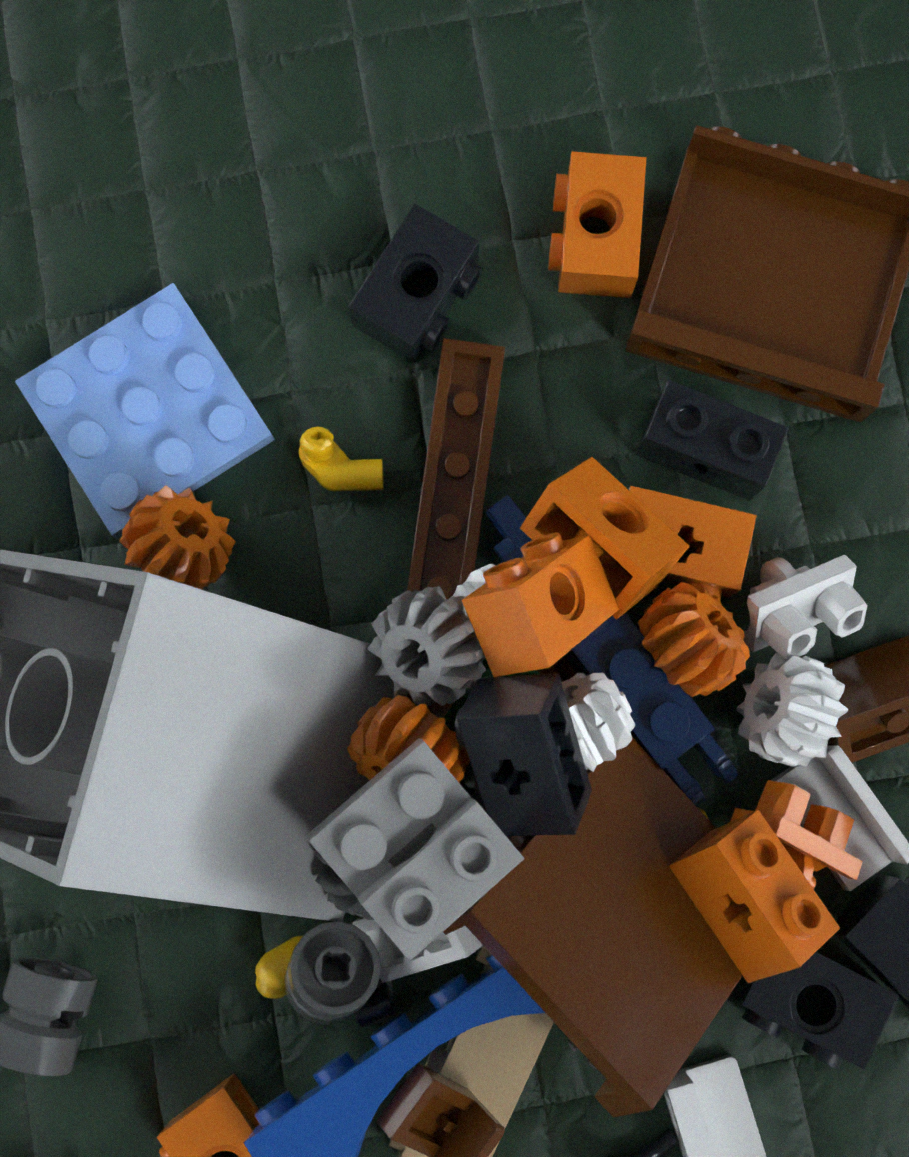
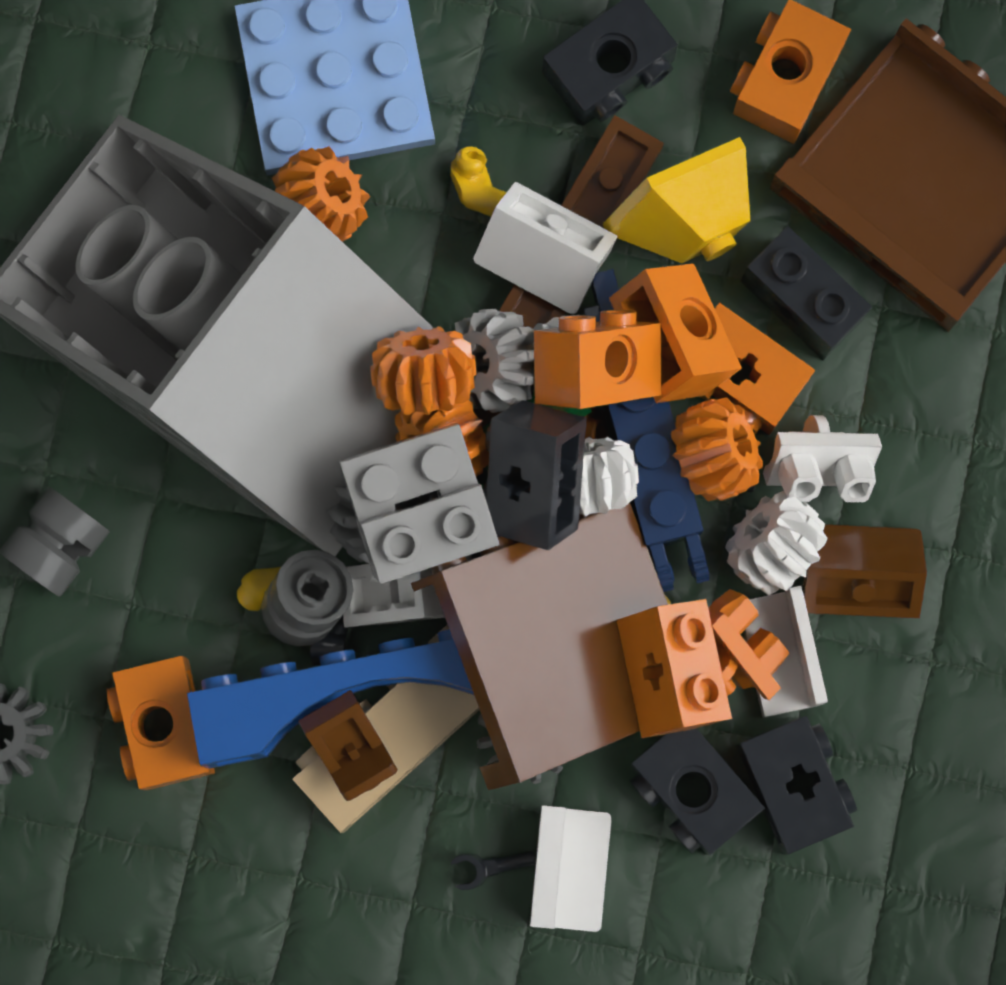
camera: 20 degrees right, 0 degrees up
none -> orange gear [370,326,477,415]
none -> white panel [474,182,618,314]
none -> yellow slope [602,137,750,263]

